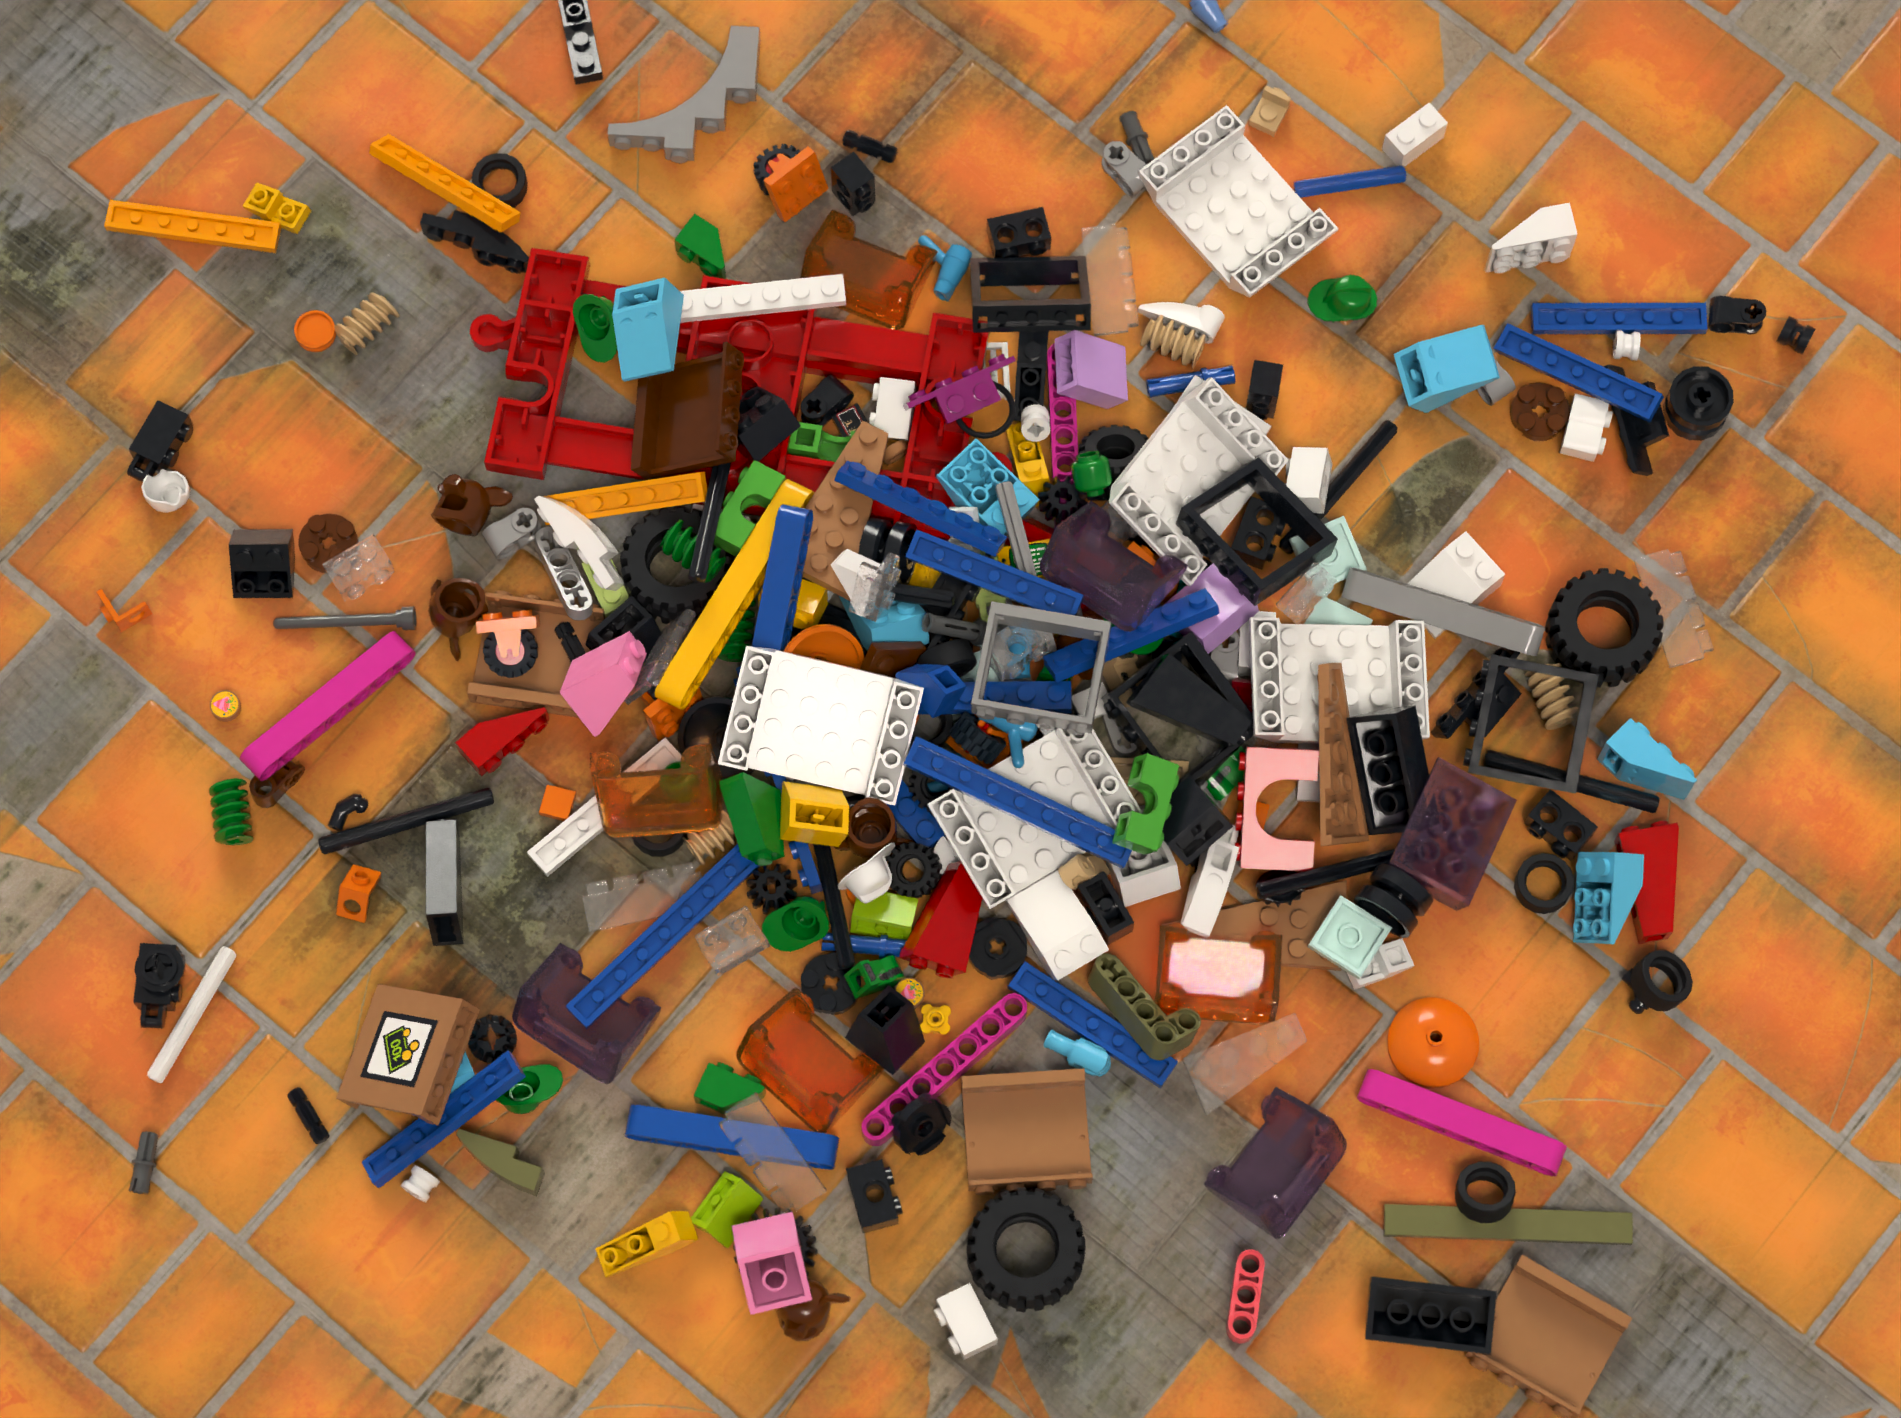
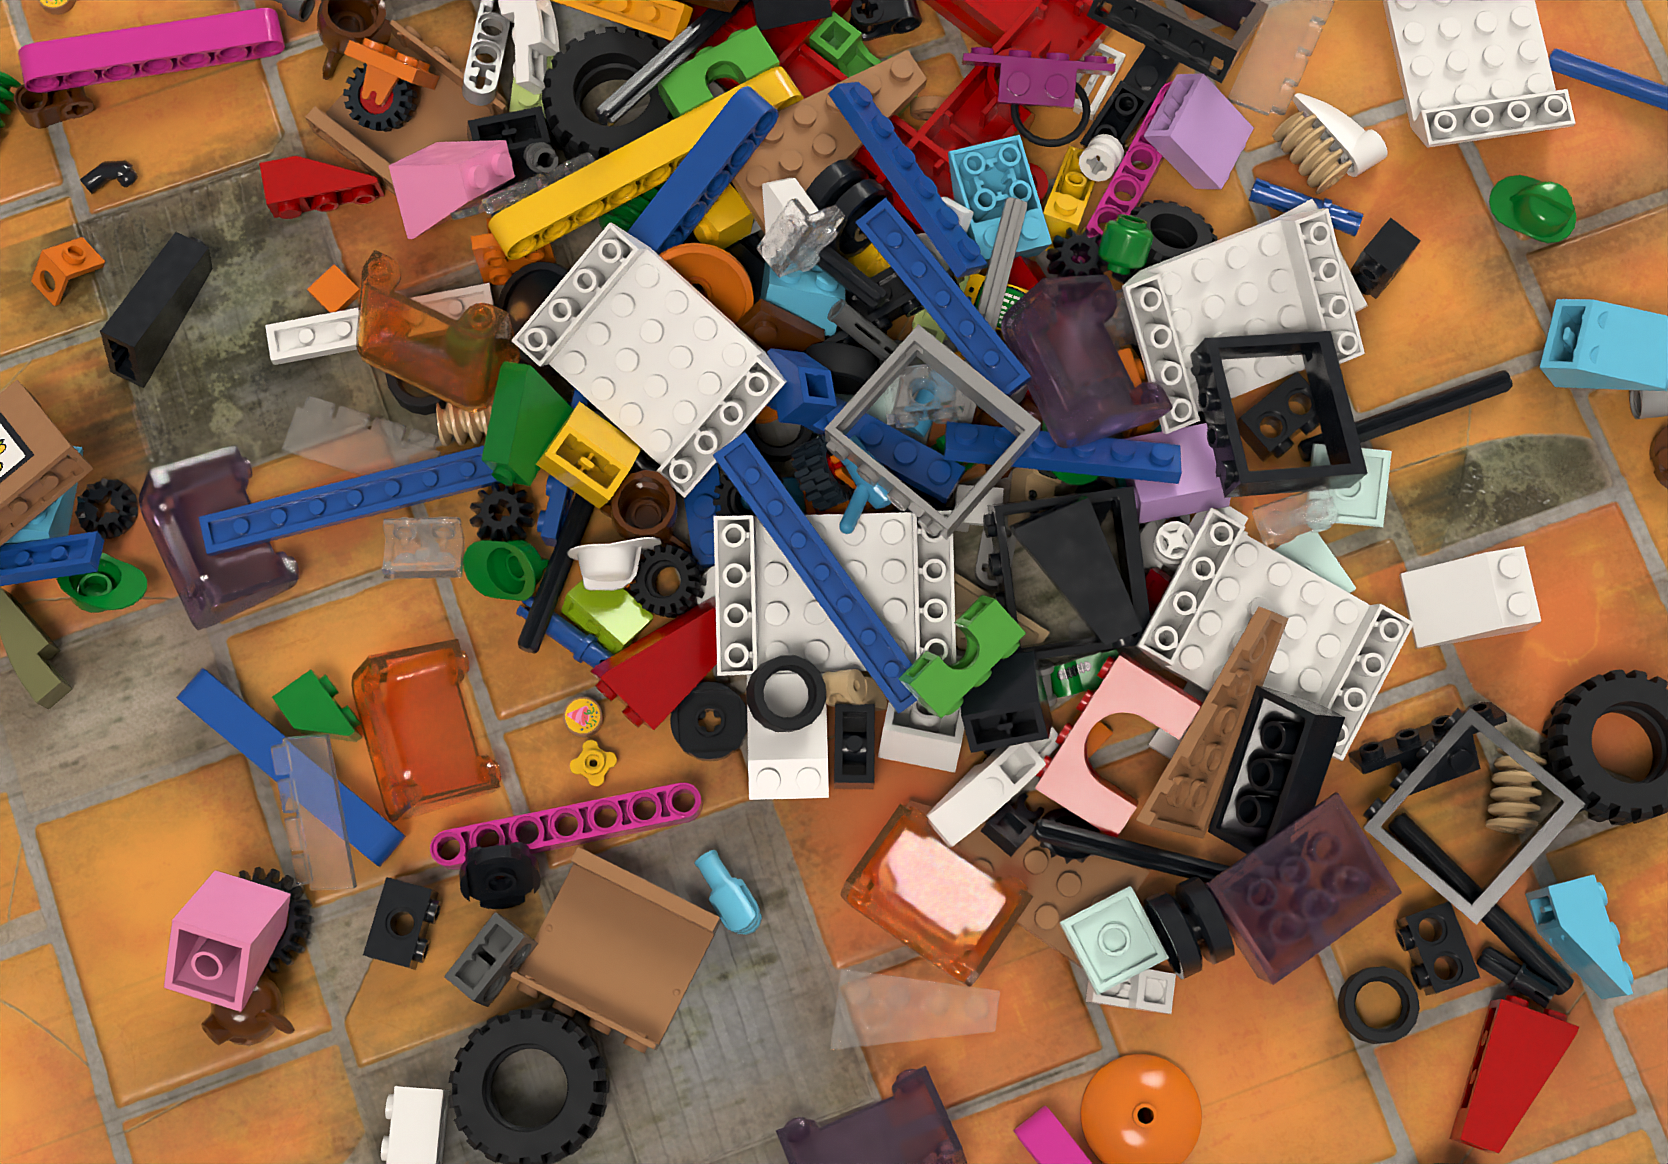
camera: 30 degrees right, 5 degrees up
black axle [318,788,494,854] -> none
black axle [555,622,586,662] -> none
yellow slope [595,1211,699,1277] -> none
green piece [660,520,726,583] -> none
lime panel [691,1171,763,1248] -> none
black plate [801,952,861,1015] -> none
black tile [832,403,868,437] -> none
green leg [844,955,905,999] -> none
black slope [845,985,925,1075] -> none
white brick [869,377,917,441] -> none
blue plate [1008,961,1178,1089] -> none
olive beam [1088,953,1201,1060] -> none
white brick [1284,447,1333,513] -> none
light grey beam [1341,568,1545,656] -> none
medium azure slope [1573,852,1644,944] -> none
none -> dark grey brick [444,912,538,1007]
none -> dark grey pin [523,142,558,173]
none -> black tyre [746,655,826,732]
none -> black plate [981,793,1044,857]
none -> white wheel [1153,521,1195,566]
none -> black axle [1477,946,1558,1009]

